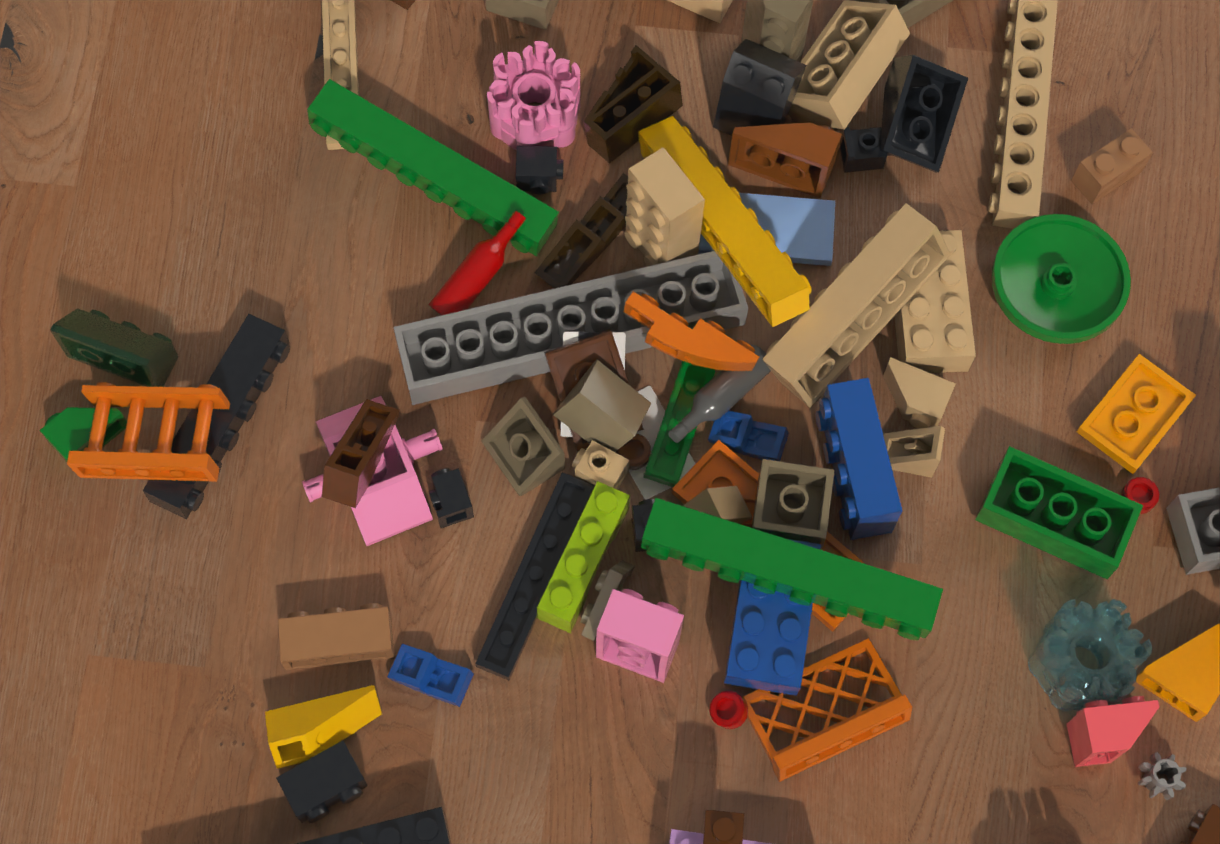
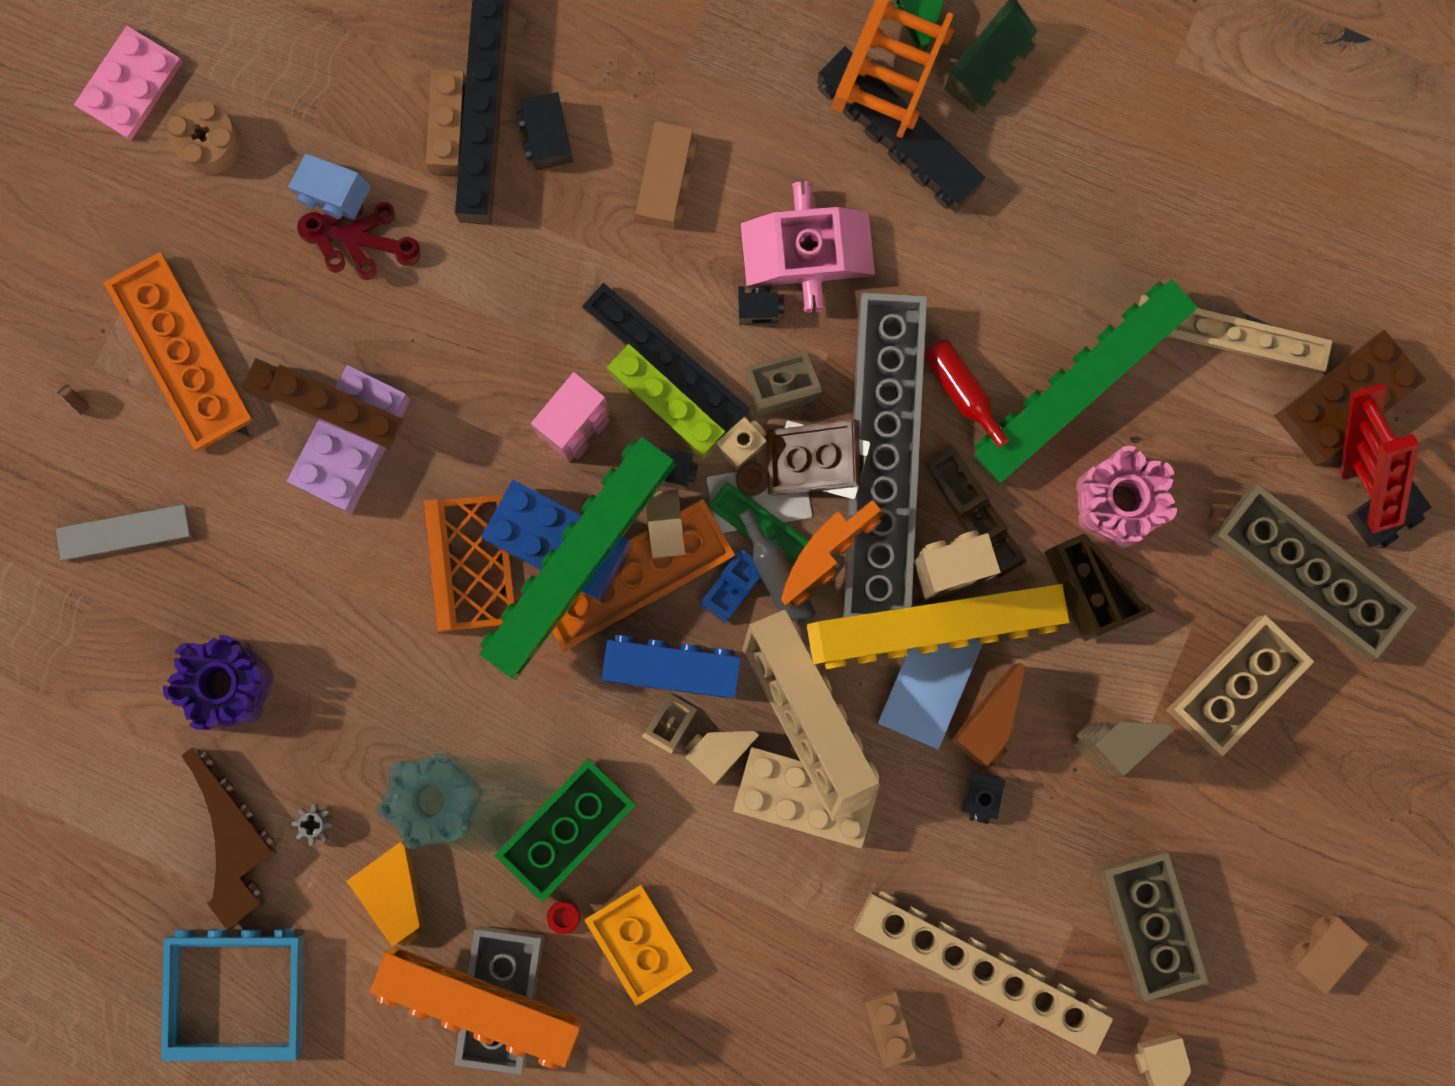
camera: 110 degrees right, 15 degrees up
yellow slope [265,685,382,769] -> none
reddish brown slope [321,399,399,508] -> none
blue slope [387,644,474,707] -> none
black brick [516,146,564,195] -> none
dark tan slope [553,359,651,452] -> none
dark tan wing [580,560,635,641] -> none
red tile [709,691,748,729] -> none
black slope [713,39,807,136] -> none
dark tan brick [752,459,834,550] -> none
tan brick [788,0,910,130] -> none
black slope [880,55,968,173] -> none
green dish [991,214,1131,344] -> none
coral slope [1066,696,1159,767] -> none

